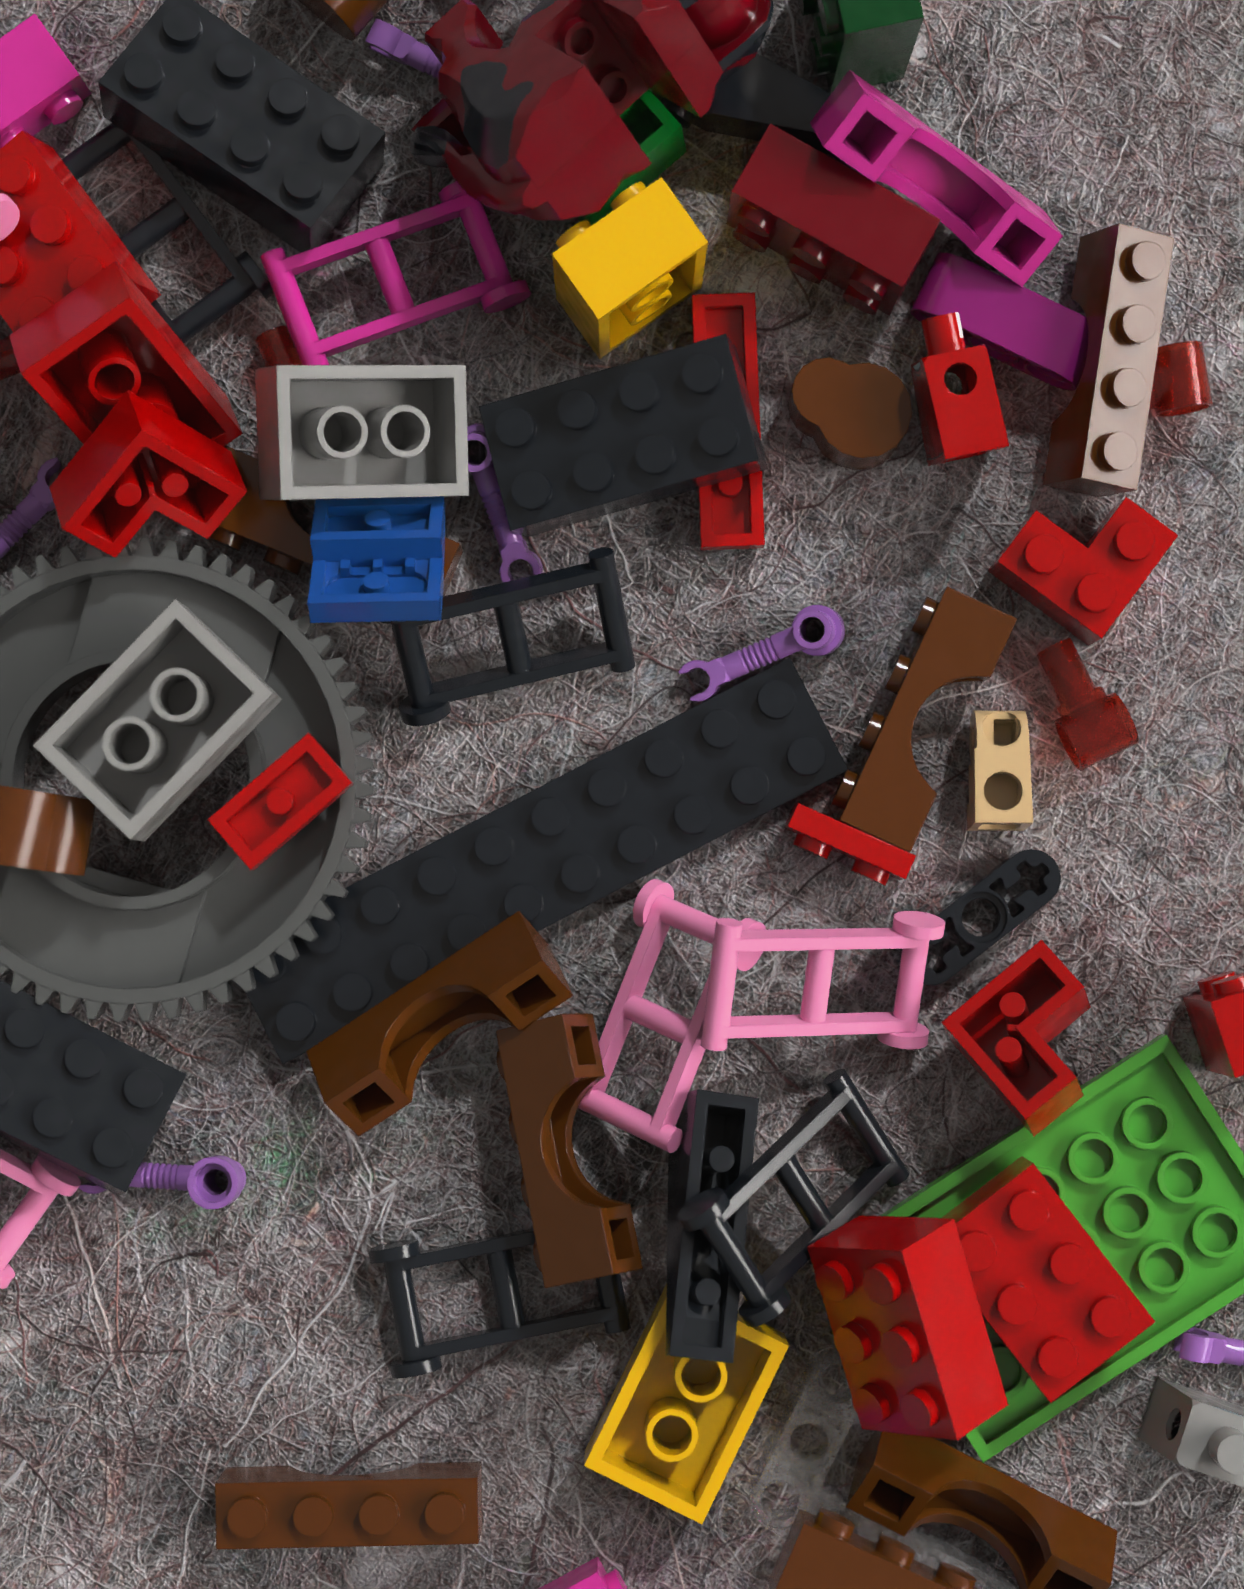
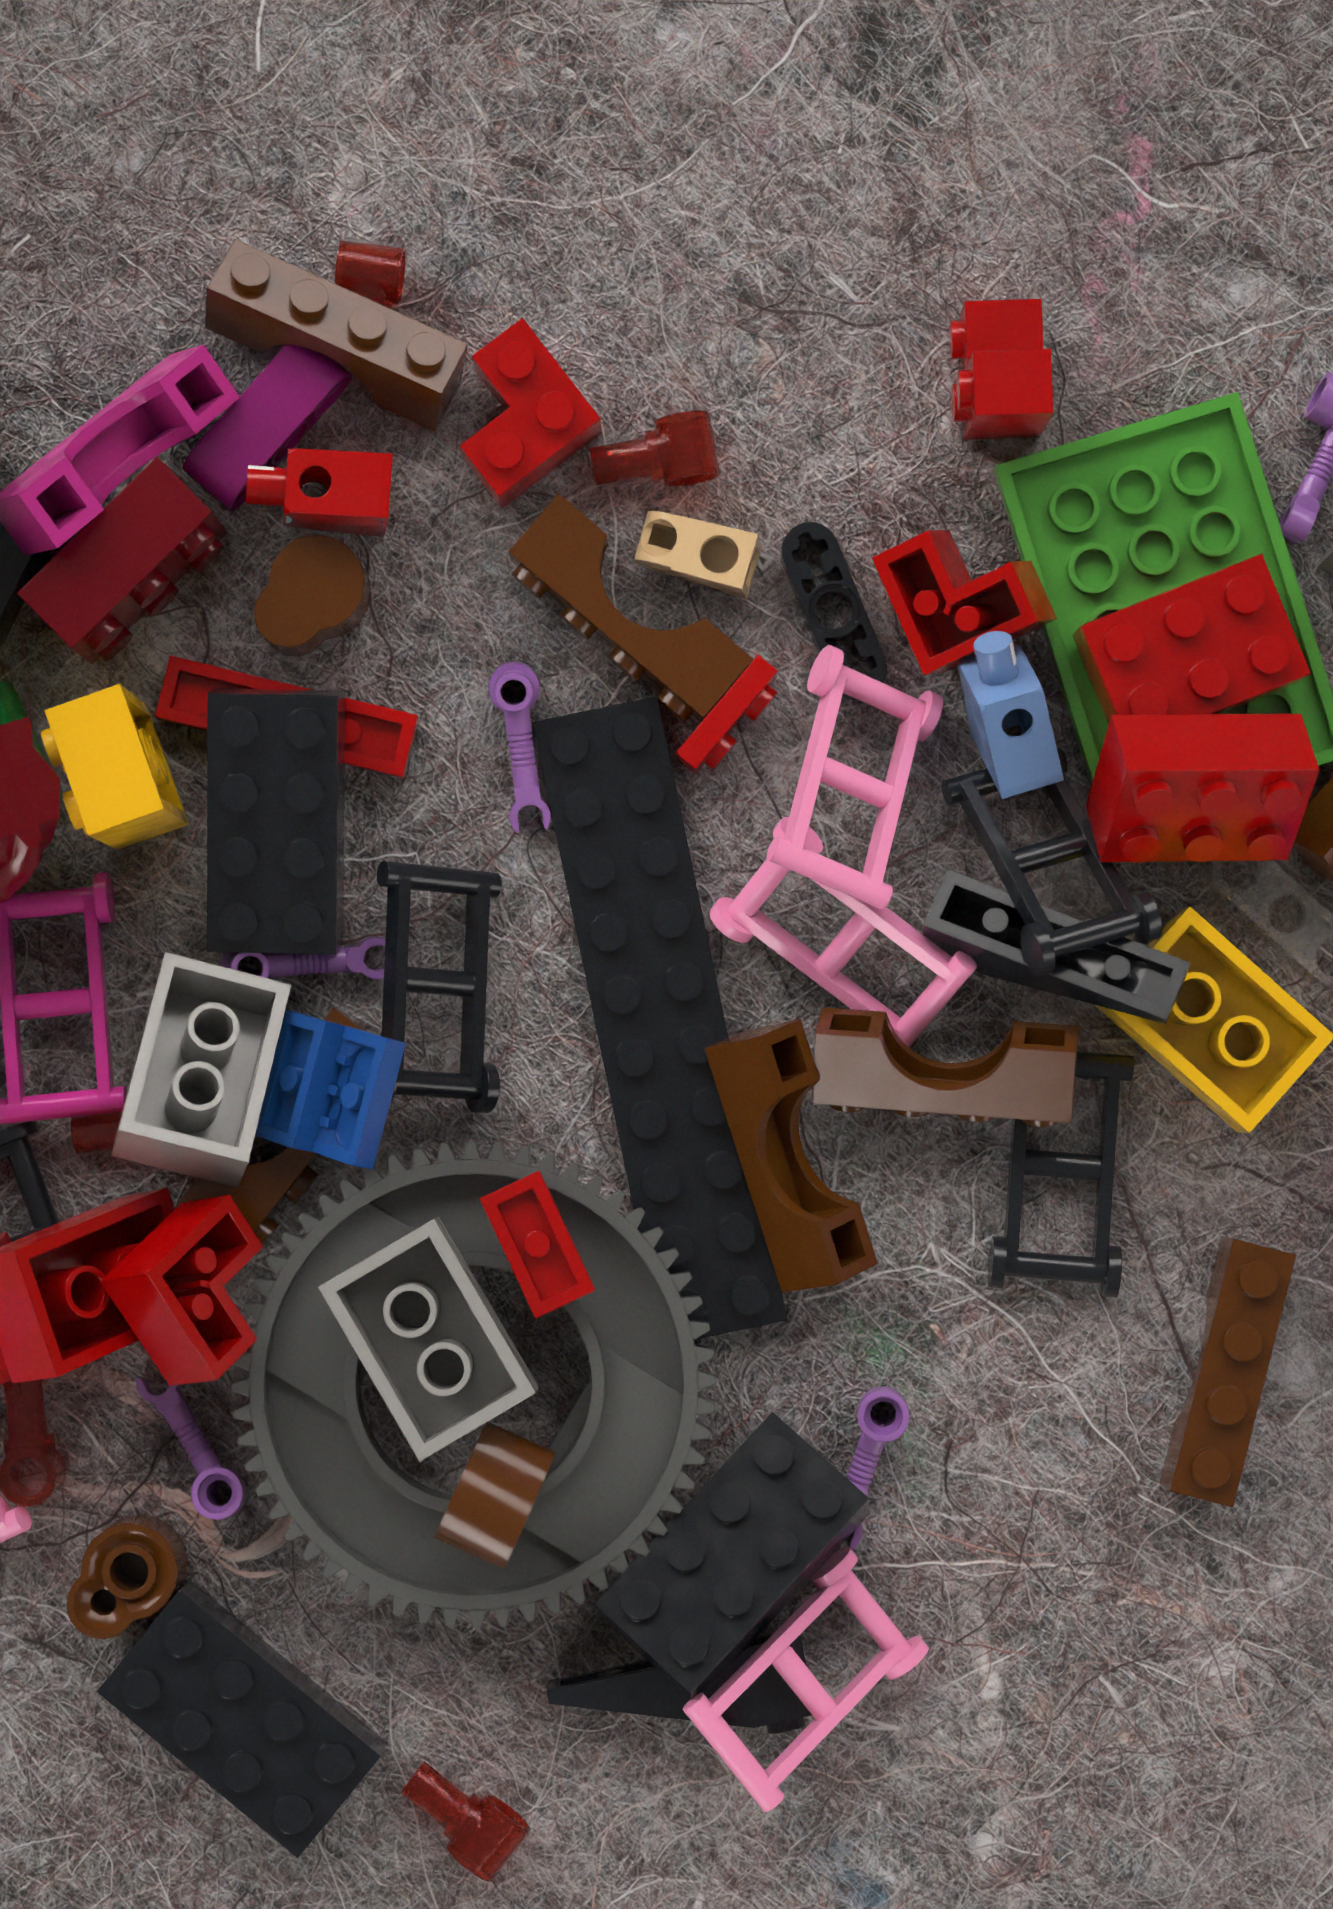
camera: 75 degrees left, 0 degrees up
none -> medium blue torso [958,631,1064,799]

